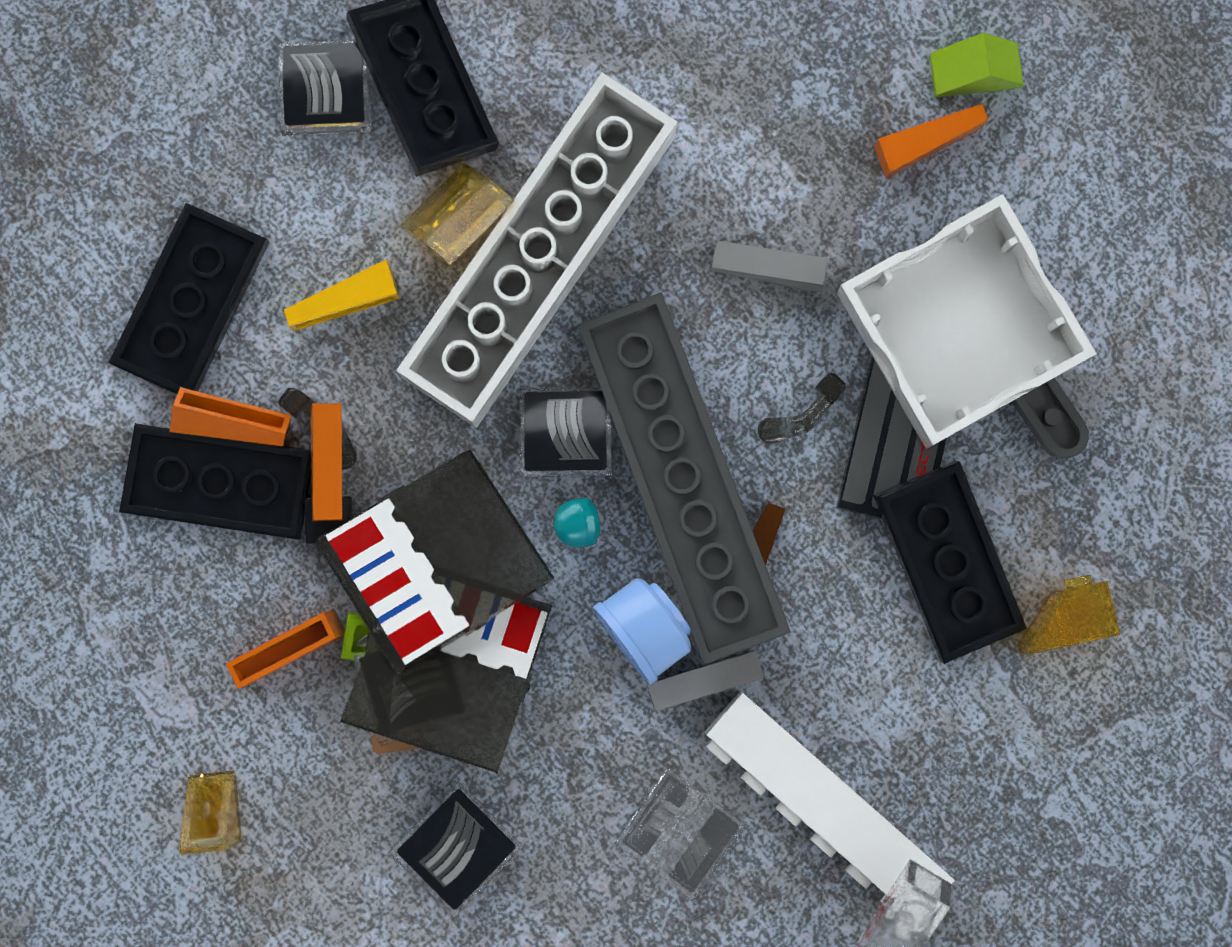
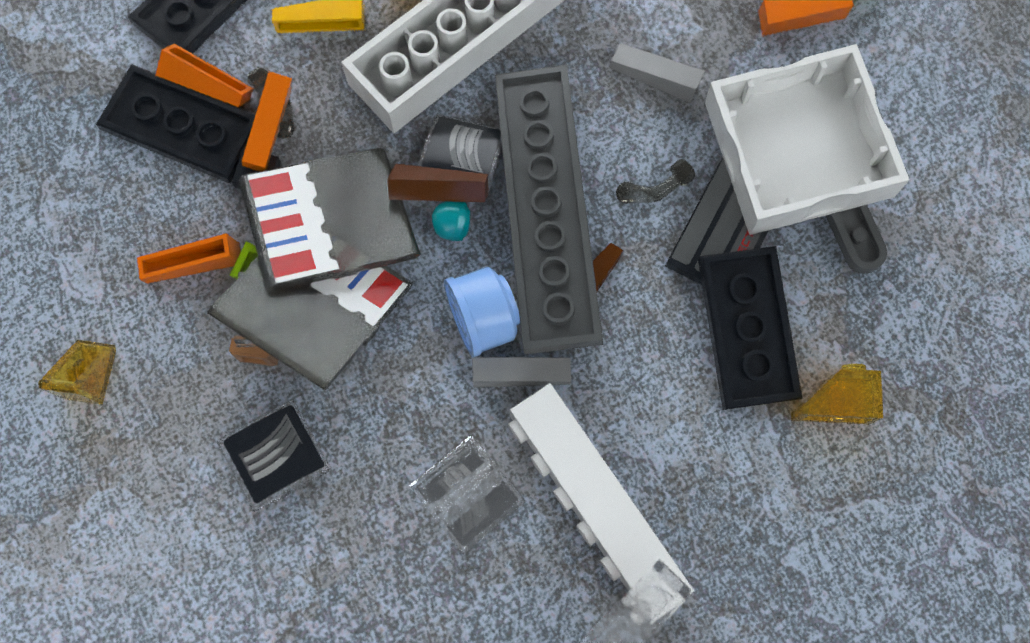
camera: 15 degrees right, 10 degrees down
none -> reddish brown piece [387,164,488,202]

